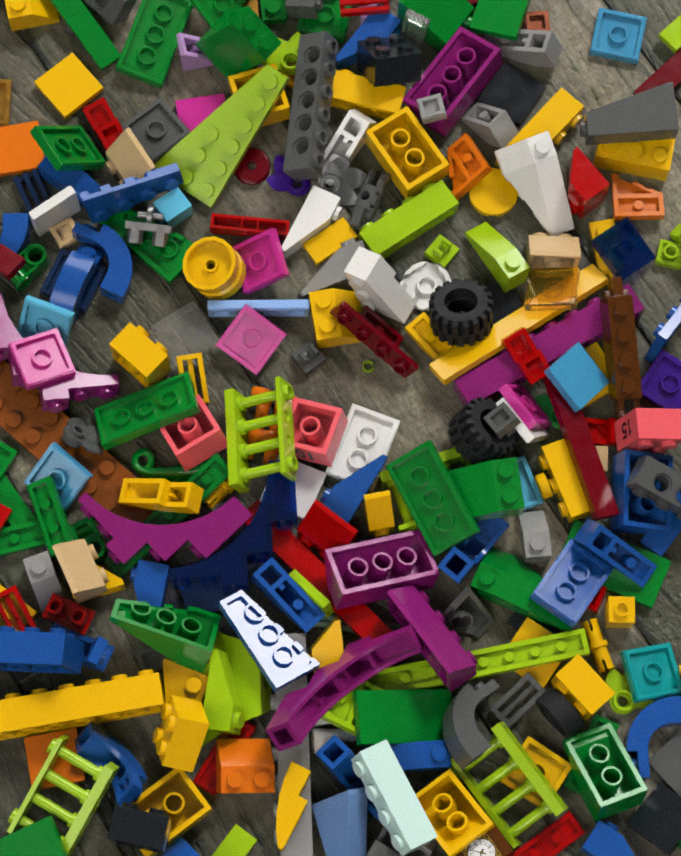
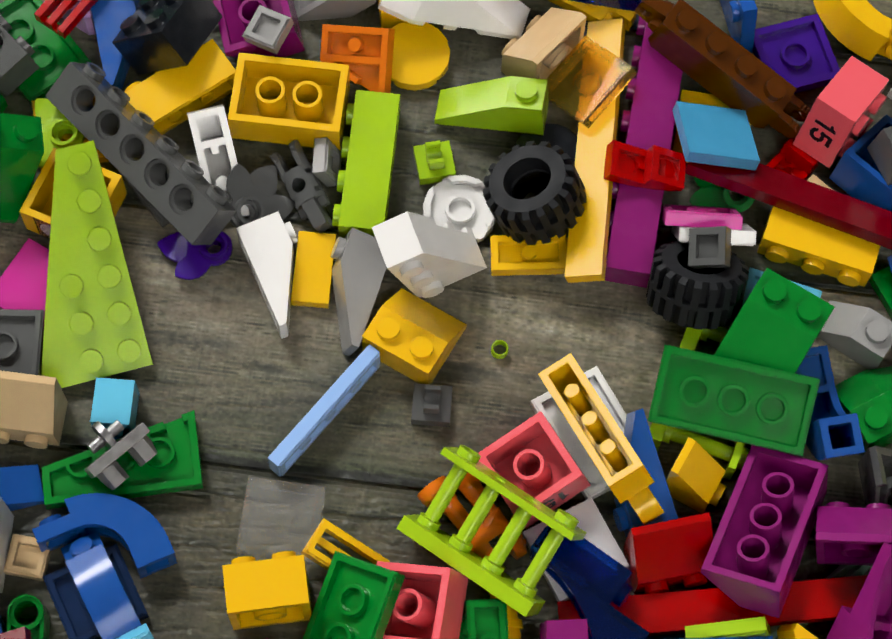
camera: 50 degrees left, 5 degrees down
blue wing [79,163,184,224] -> none
yellow wheel [183,236,246,300] -> none
red piece [210,213,290,240] -> none
dark pink tile [216,304,287,375] -> none
dark pink tile [233,228,290,295] -> none
dark red piece [234,148,270,185] -> none
dark red bracket [330,301,419,378] -> none
yellow tile [534,472,553,500] -> none
none -> light grey tile [312,137,342,187]
none -> yellow hinge [538,353,665,525]

